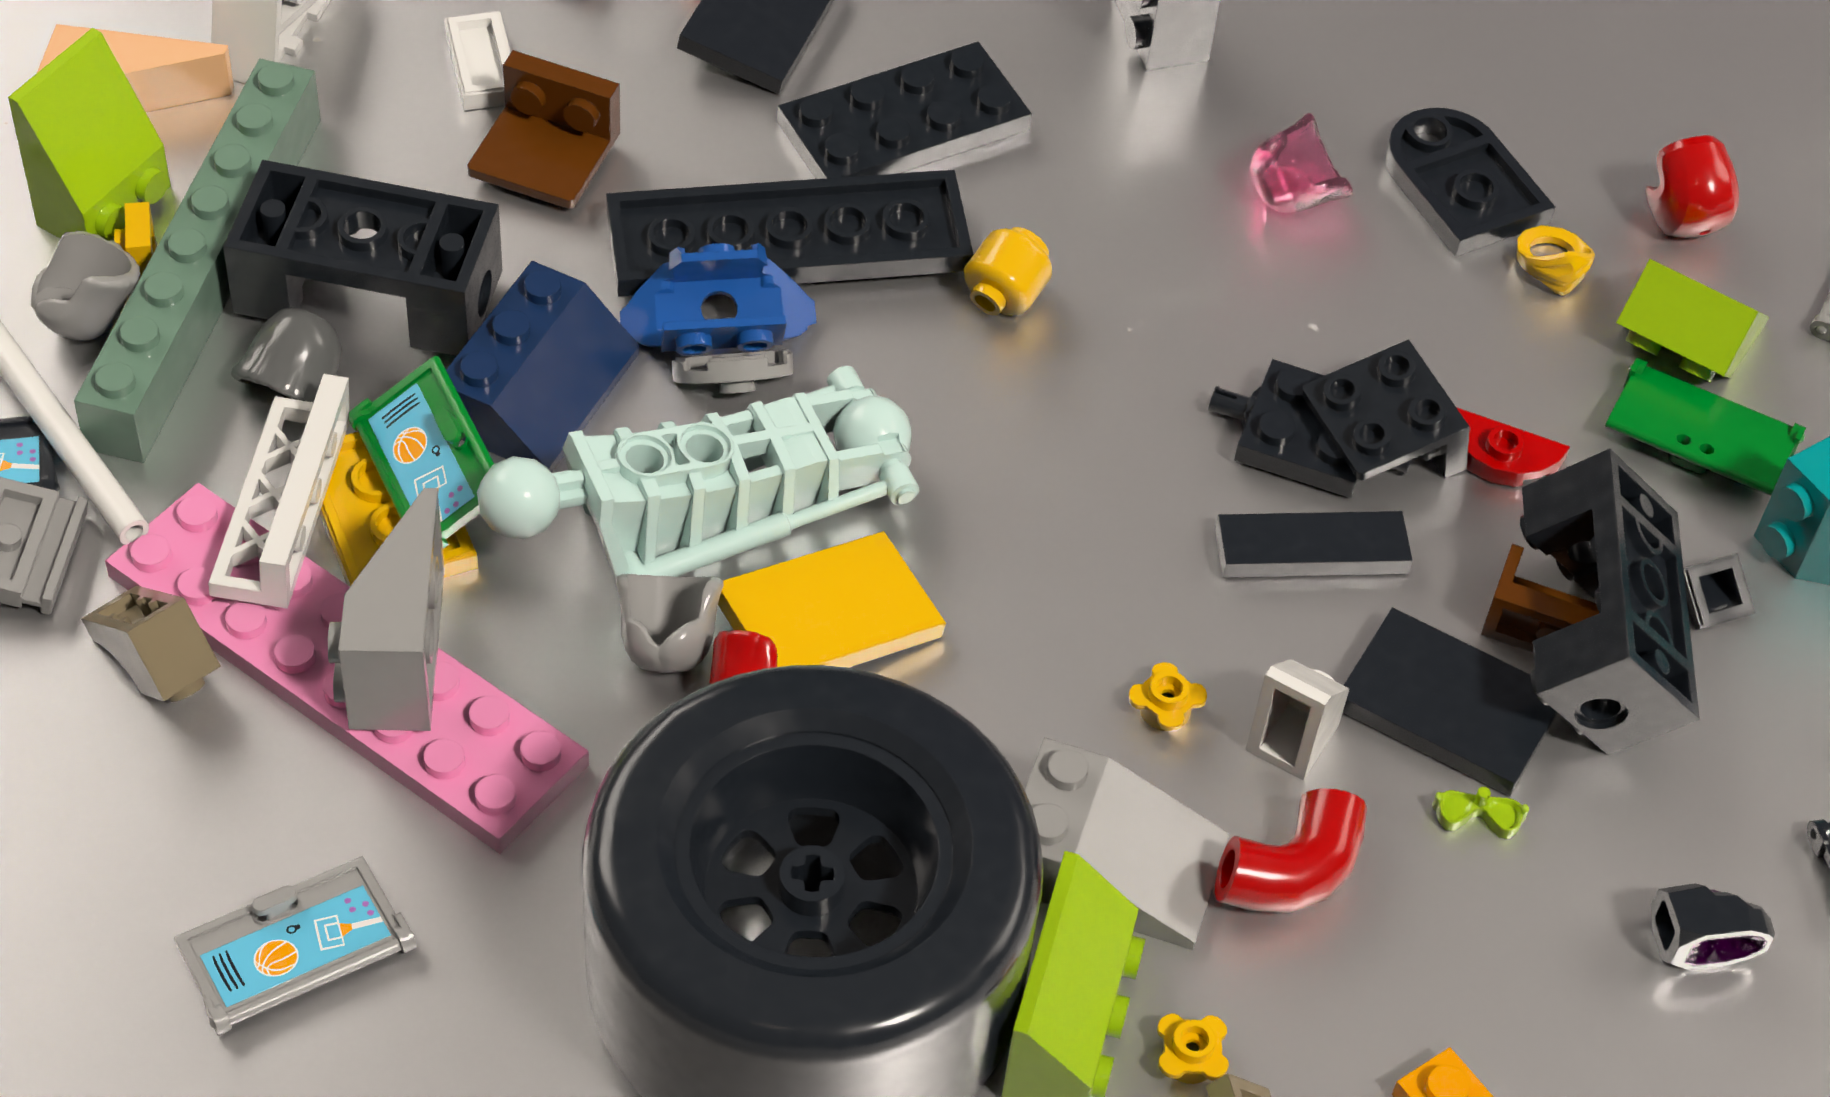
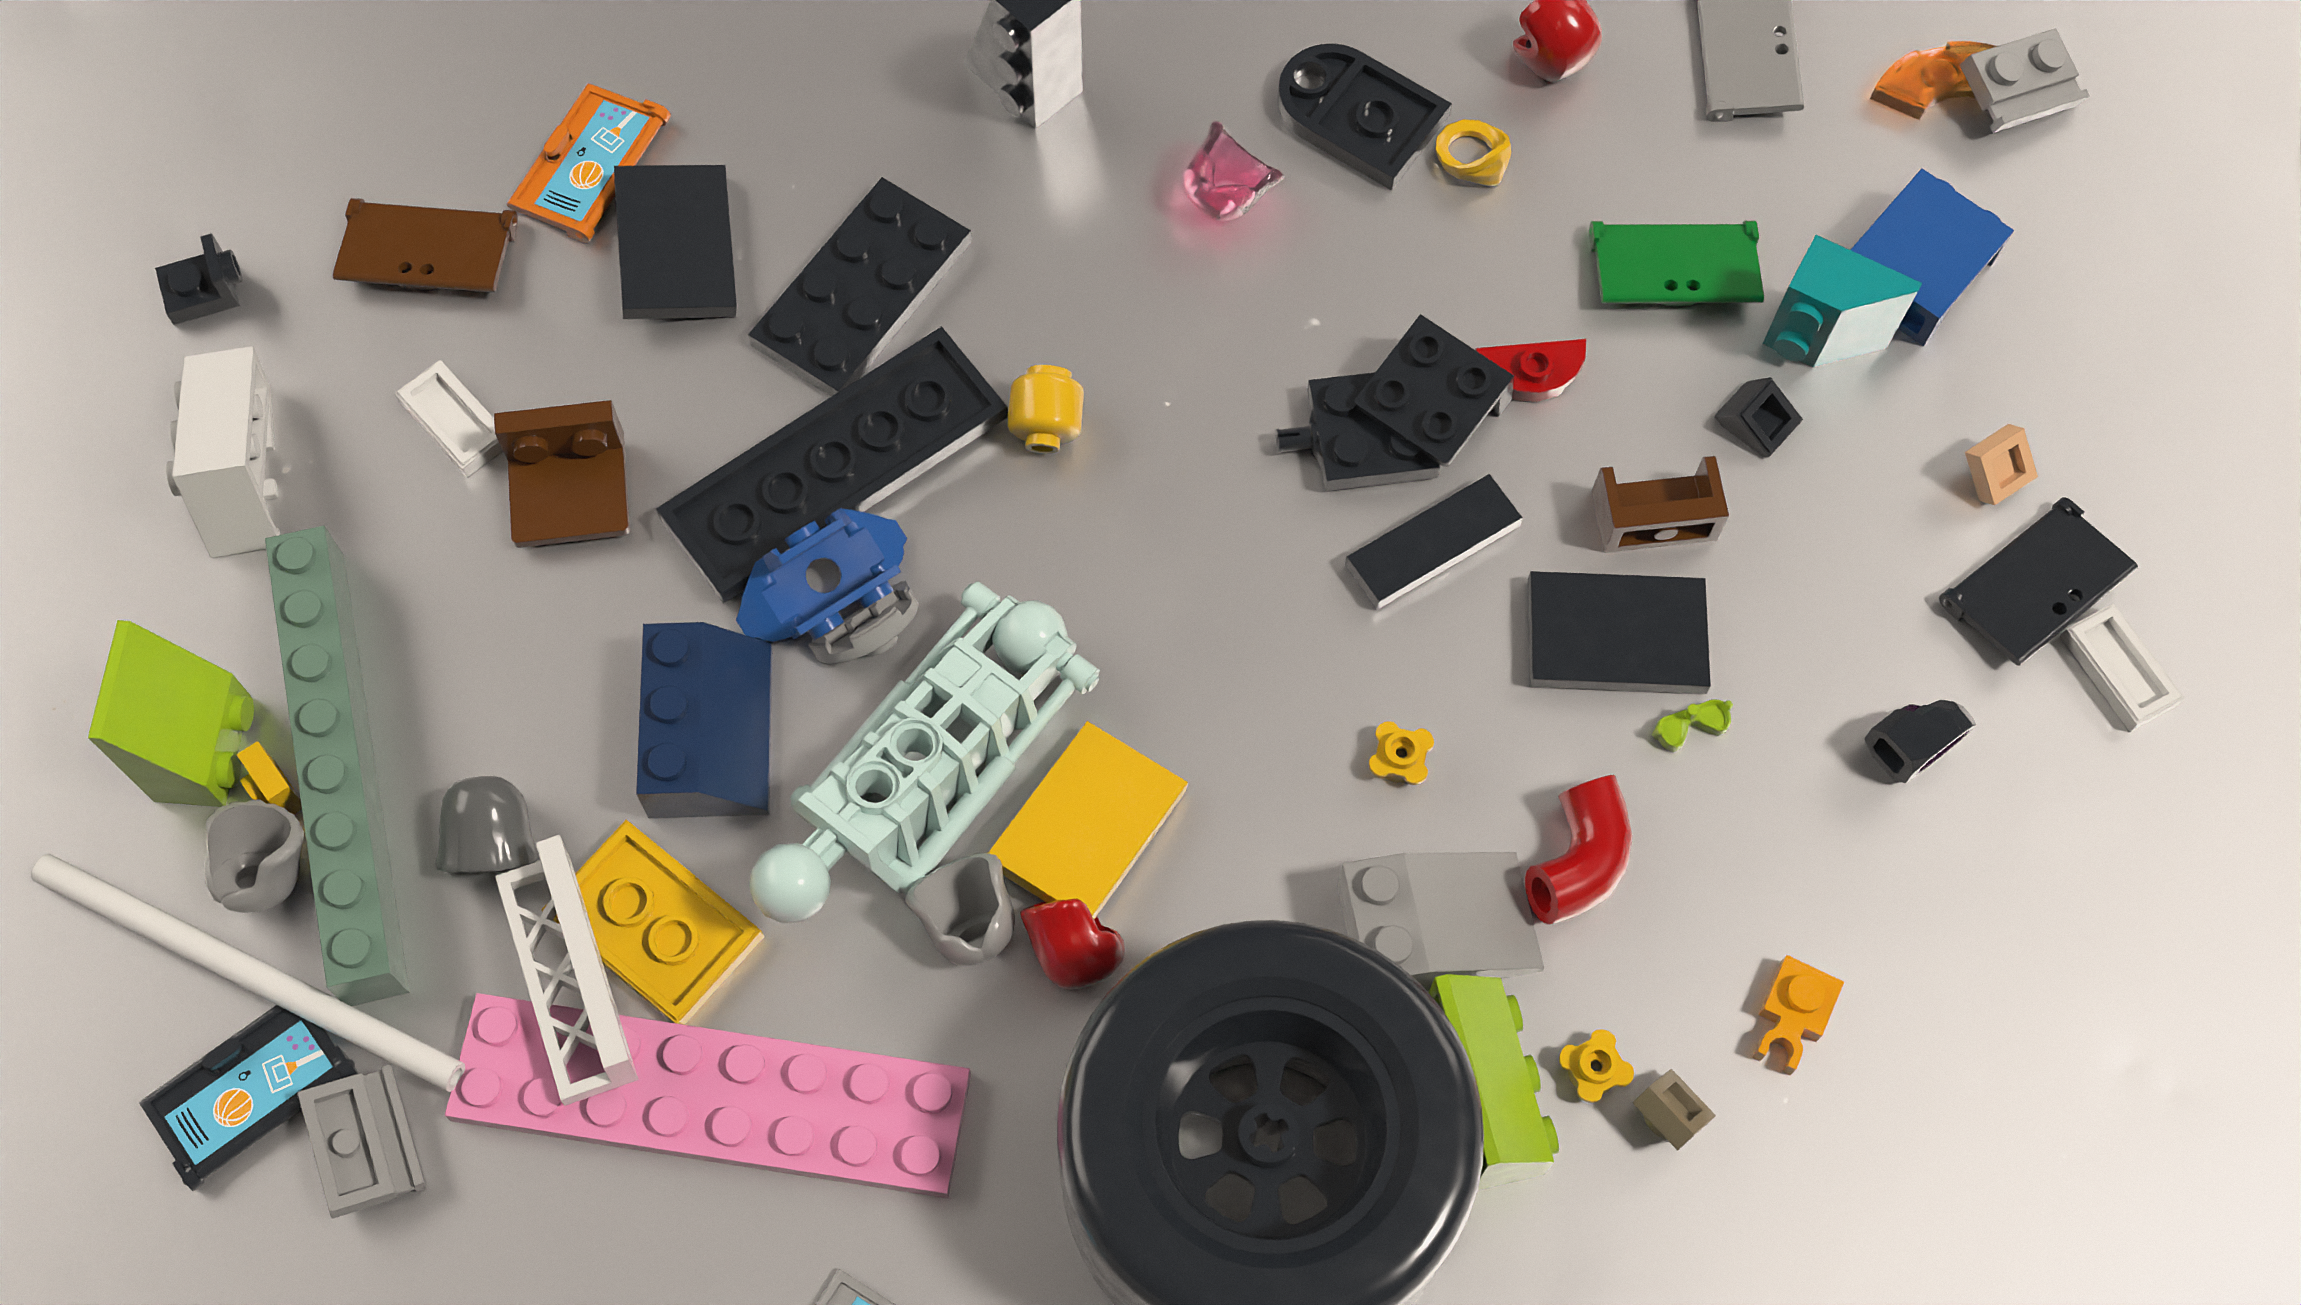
camera: 25 degrees left, 15 degrees up
light nougat slope [37,24,234,112] -> none
dark tan arch [81,586,221,702] -> none
black plate [223,160,503,356] -> none
light grey slope [328,488,445,731] -> none
door [348,356,494,549] -> none
white slope [1246,659,1349,780] -> none
black plate [1520,448,1700,755] -> none
lime slope [1616,259,1769,383] -> none

